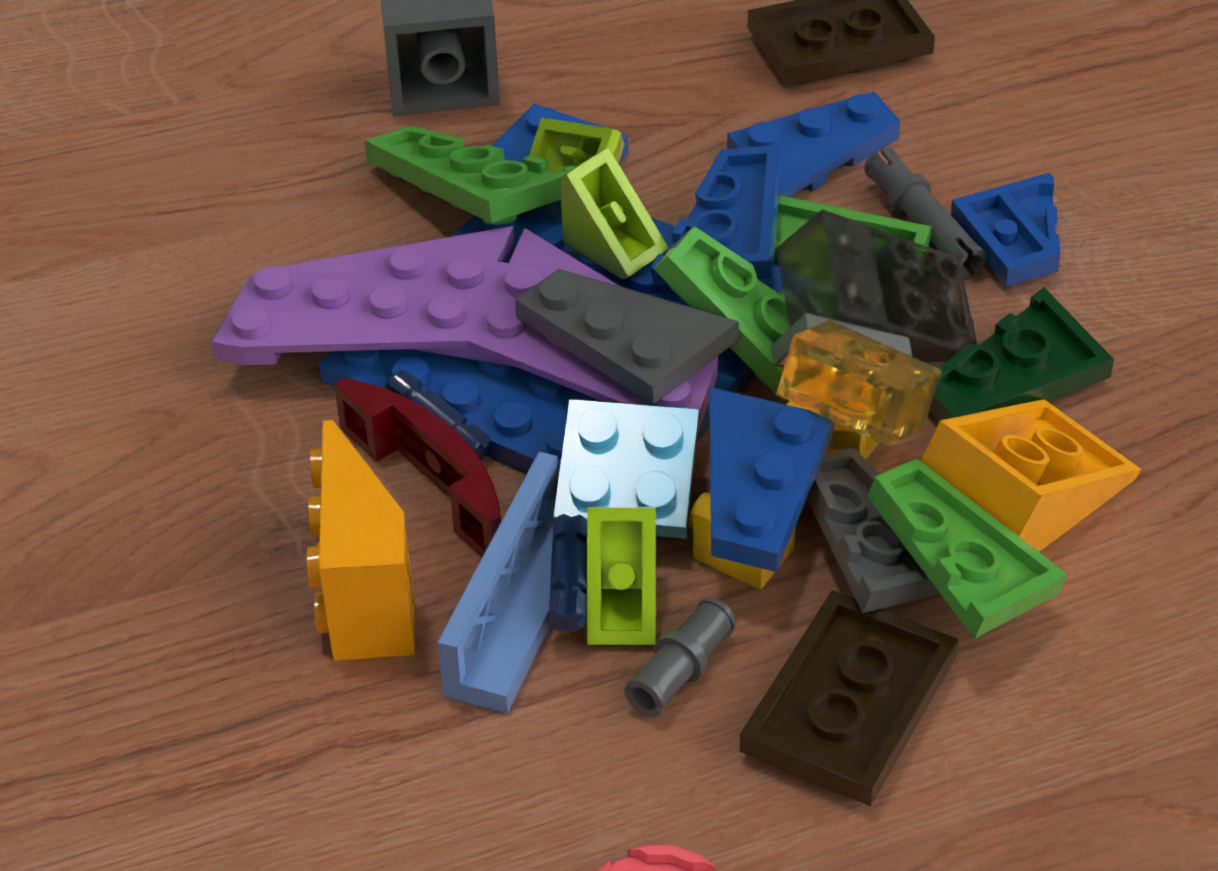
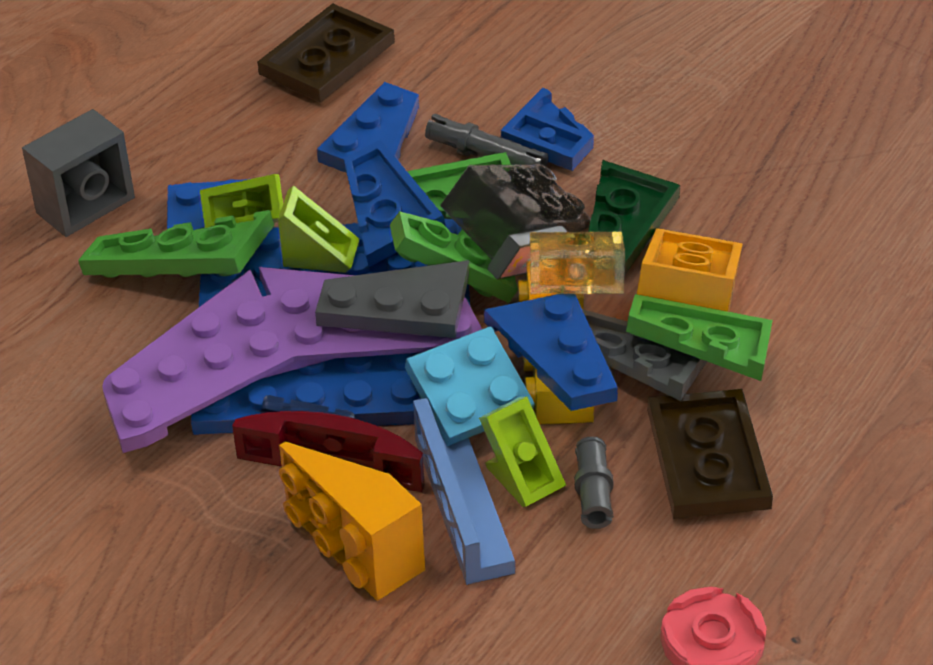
camera: 35 degrees left, 0 degrees up
dark blue axle [548,514,587,632] -> none

